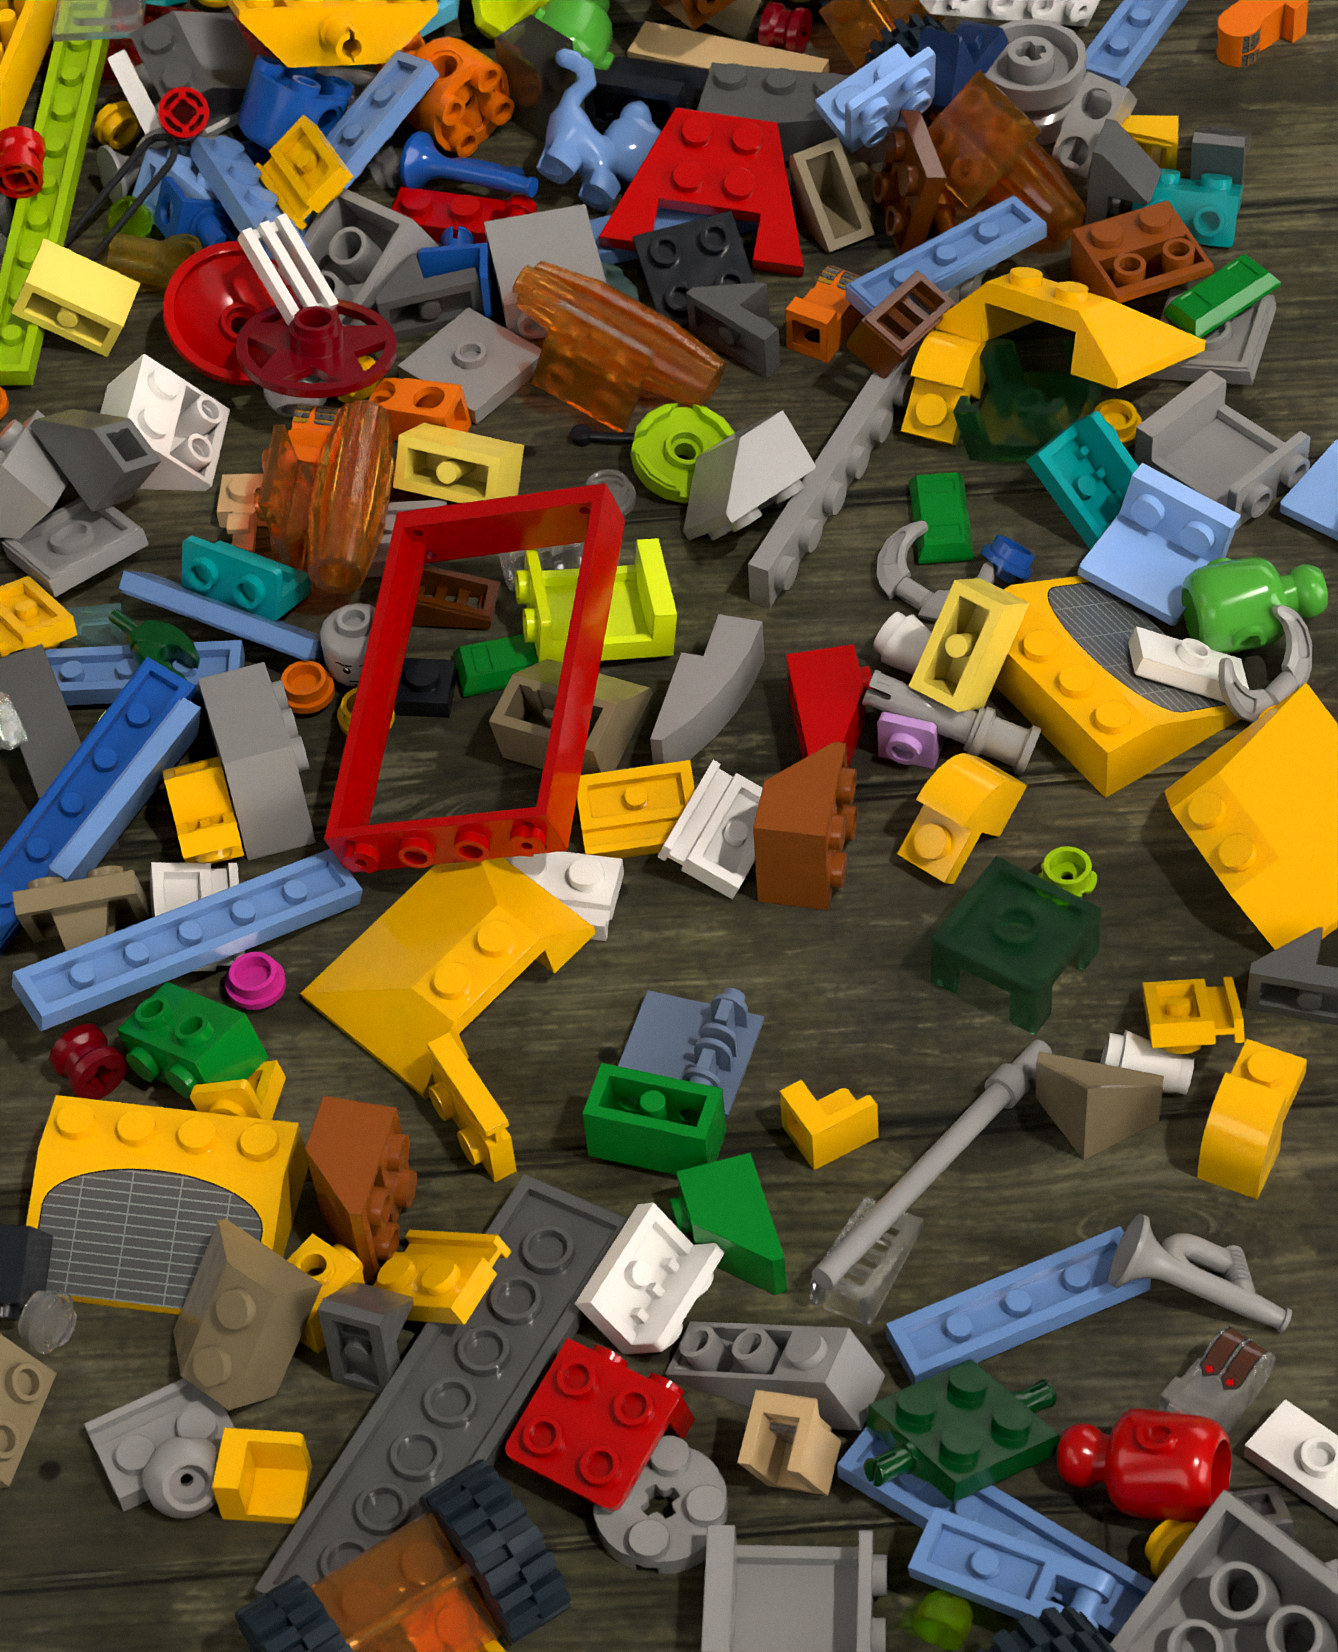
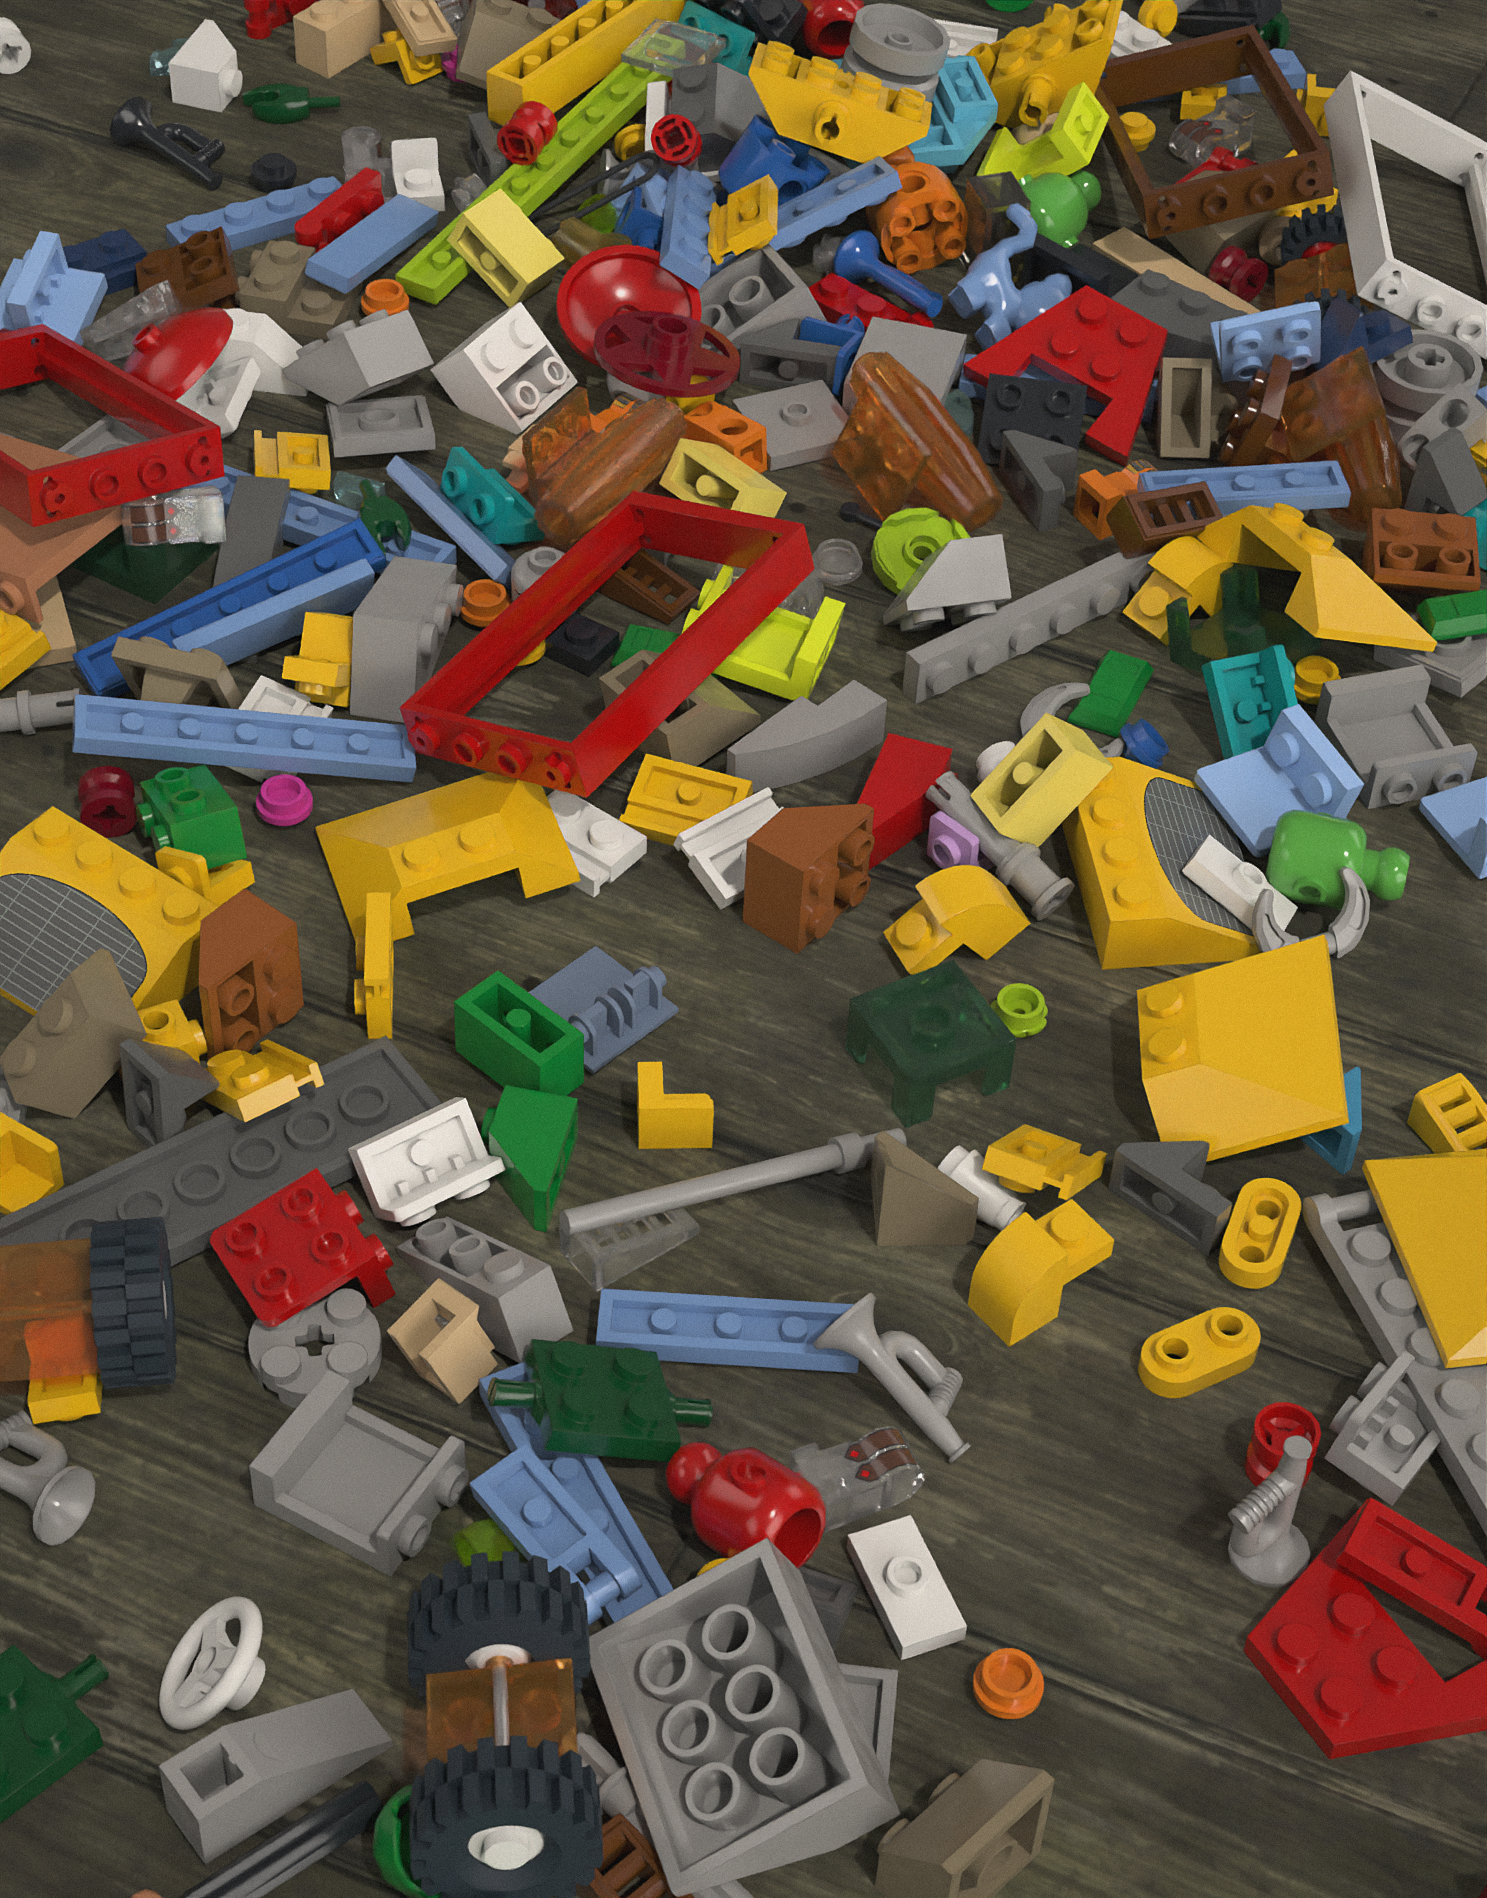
camera: 20 degrees right, 5 degrees down
dark grey slope [30,409,161,512] -> none
white tile [237,213,339,327] -> none

